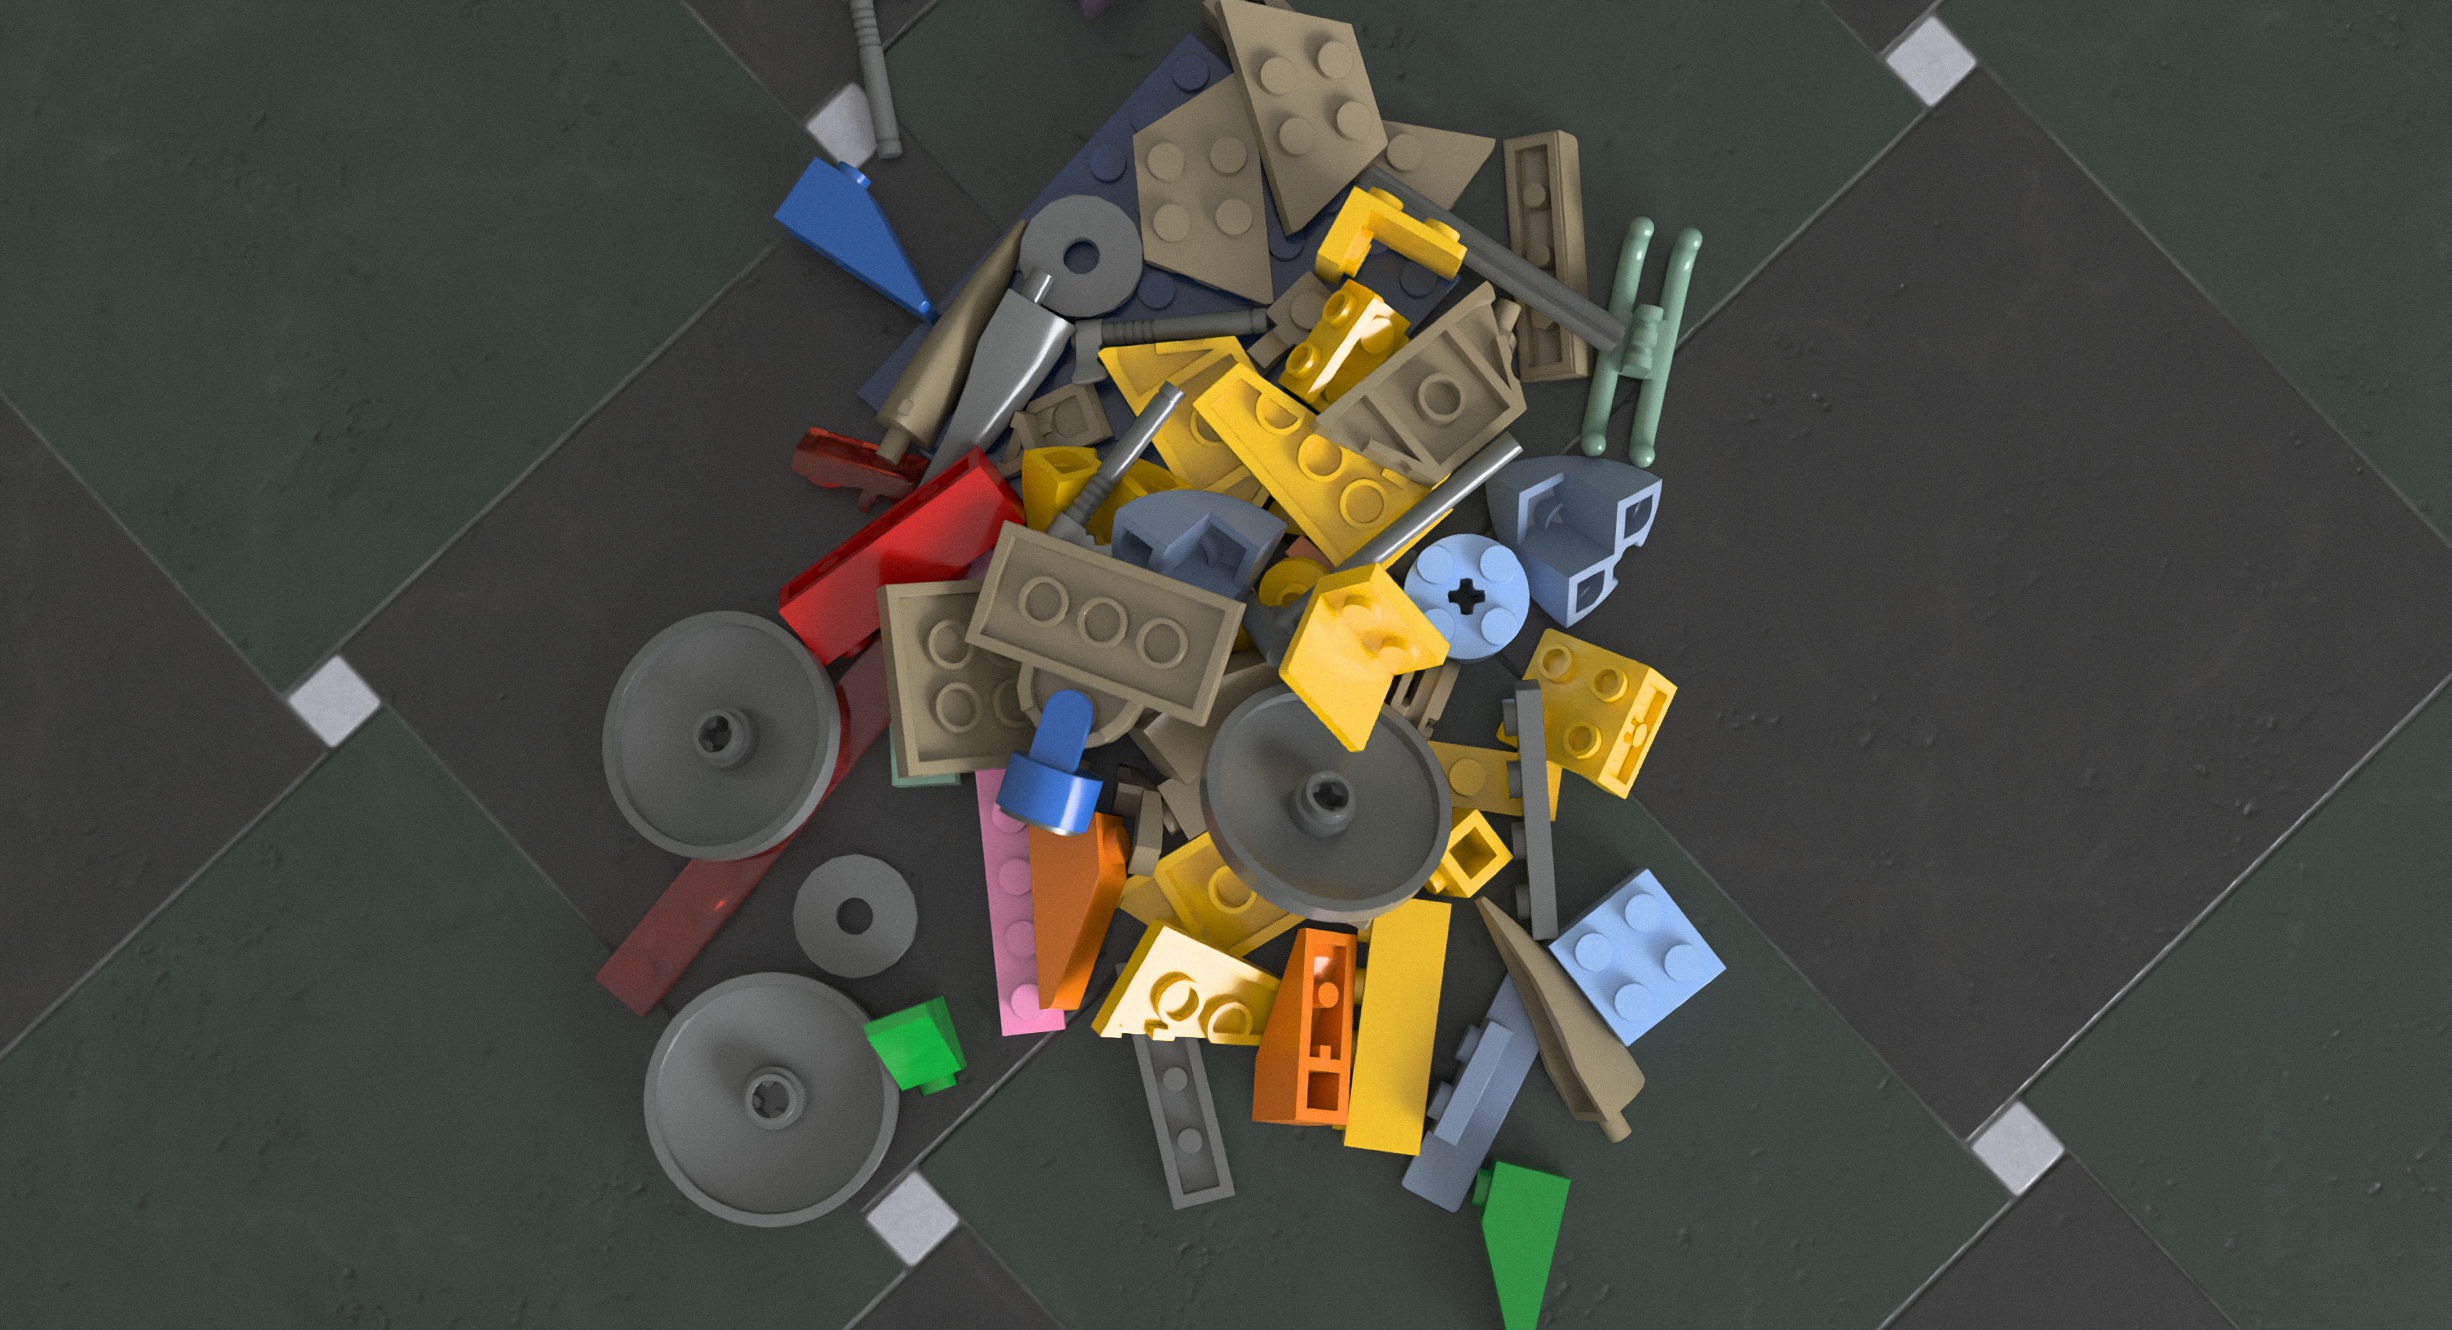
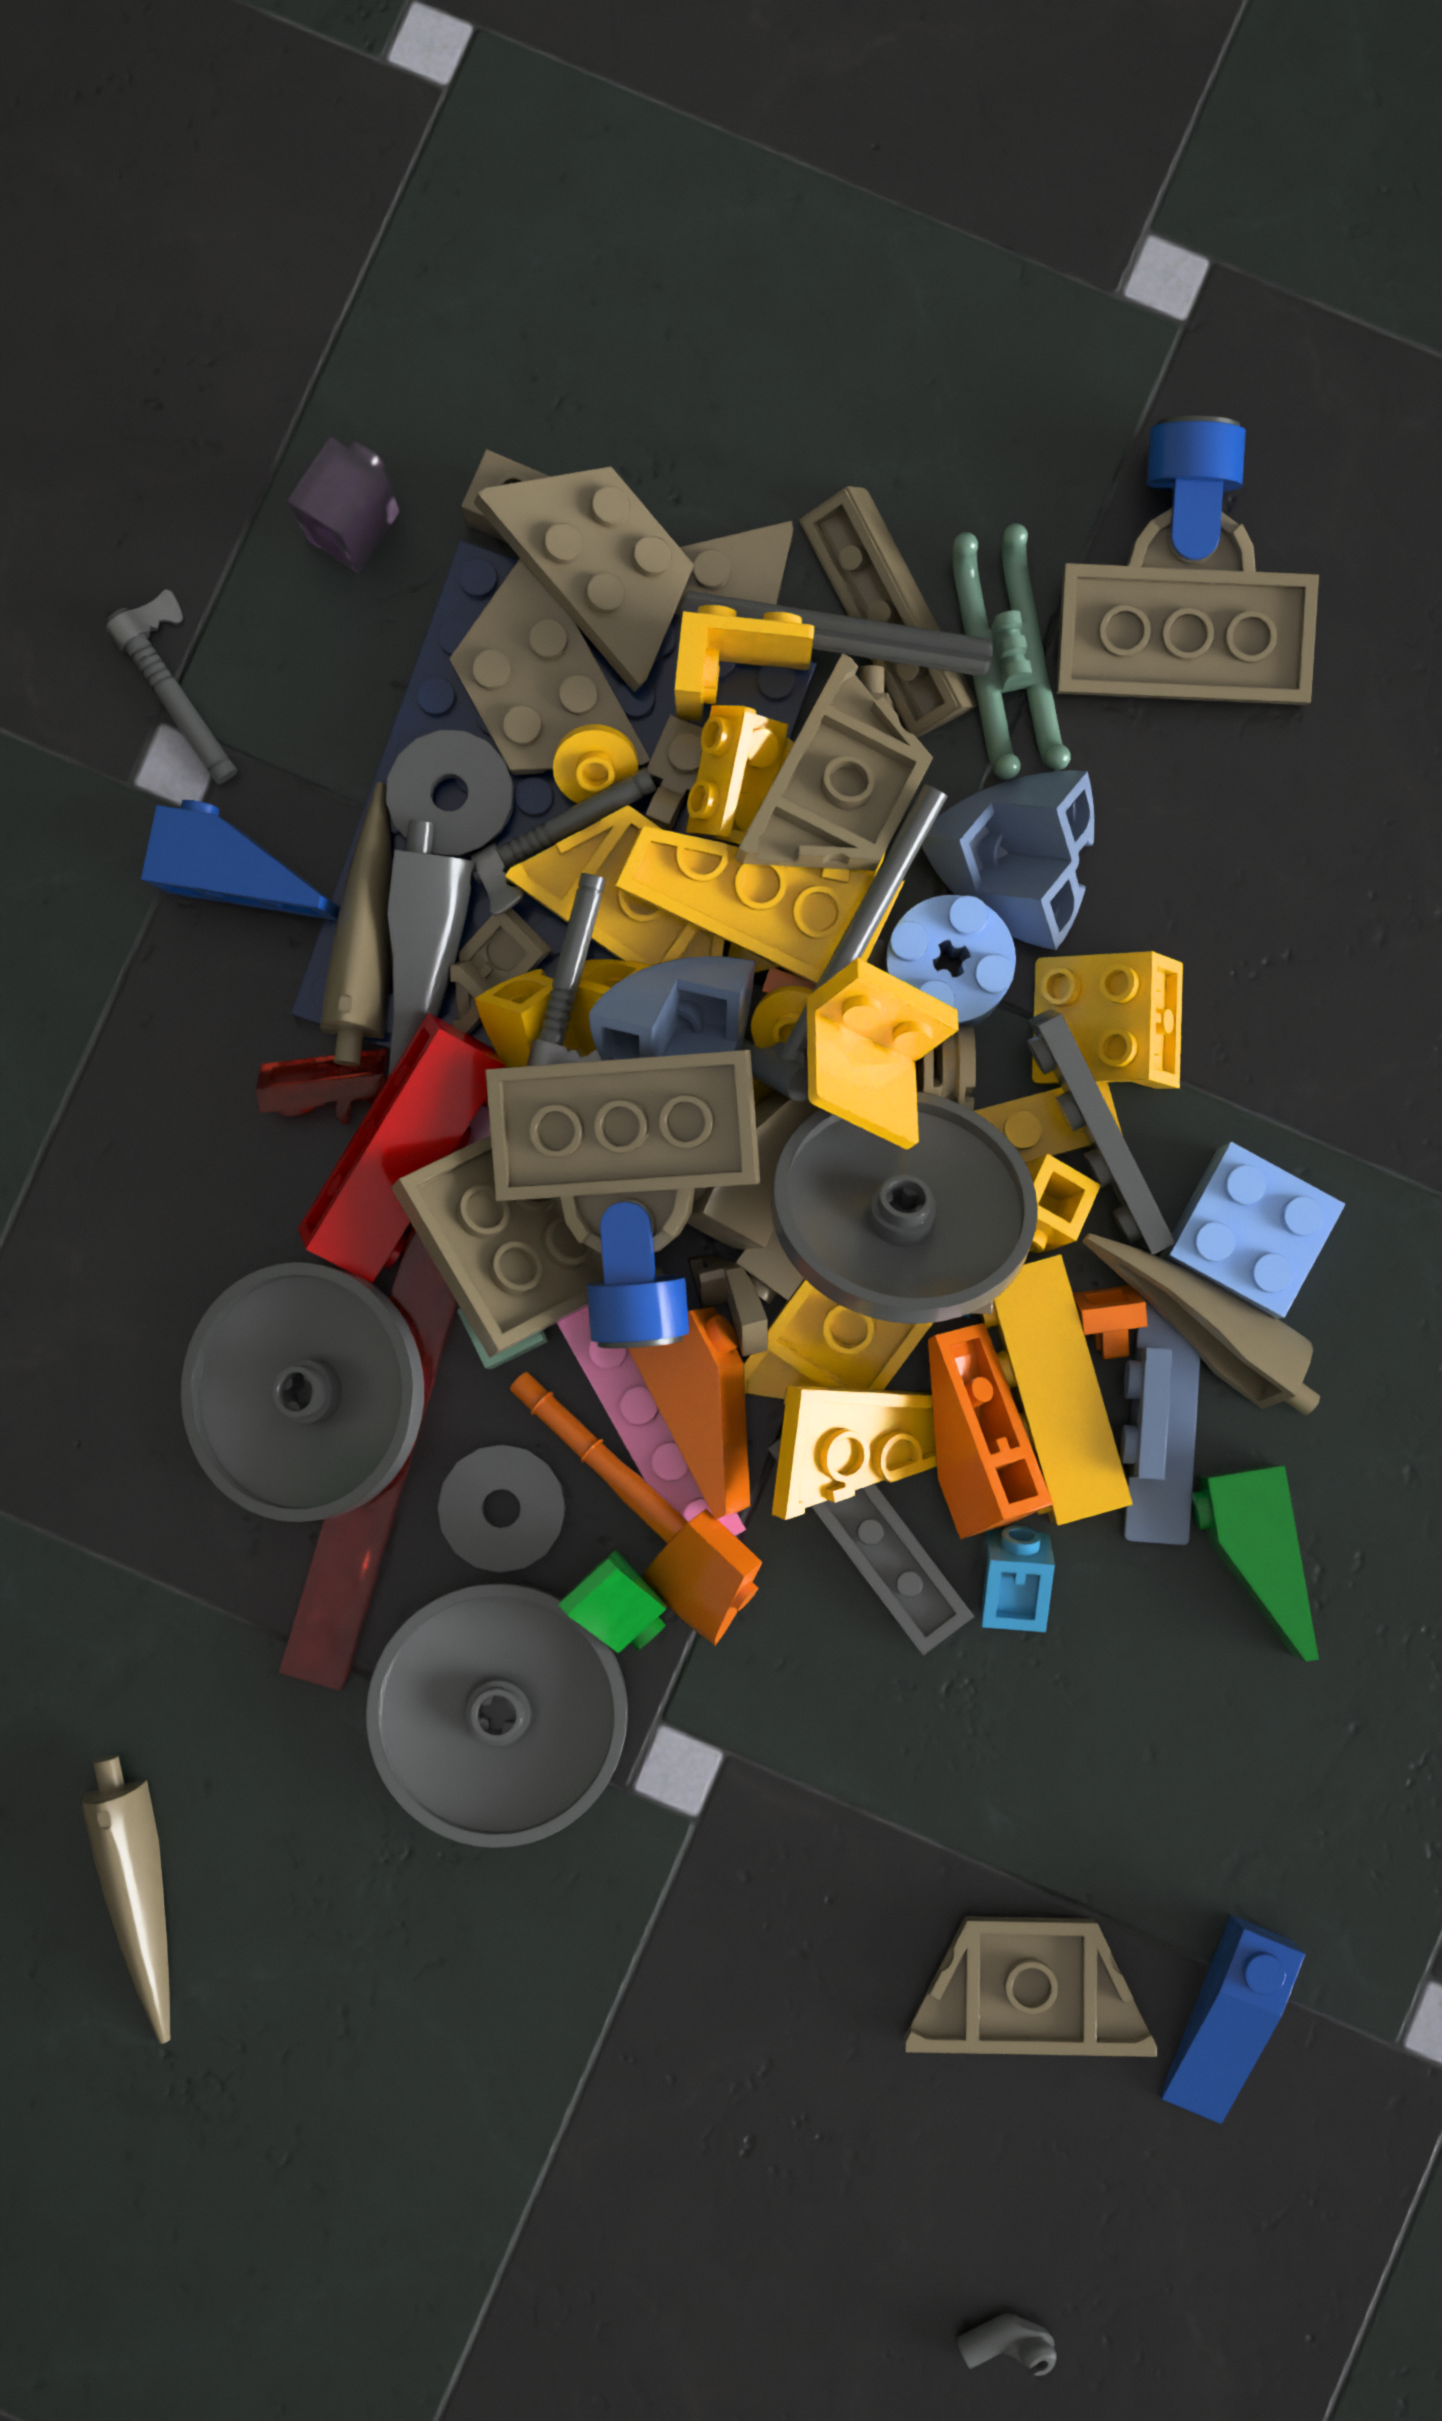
camera: 20 degrees left, 0 degrees up
none -> dark tan piece [81,1755,170,2044]
none -> orange piece [510,1372,762,1646]
none -> yellow piece [553,724,639,803]
none -> dark azure bracket [980,1526,1055,1632]
none -> dark tan plate [1056,416,1319,705]
none -> orange tile [1073,1285,1148,1360]

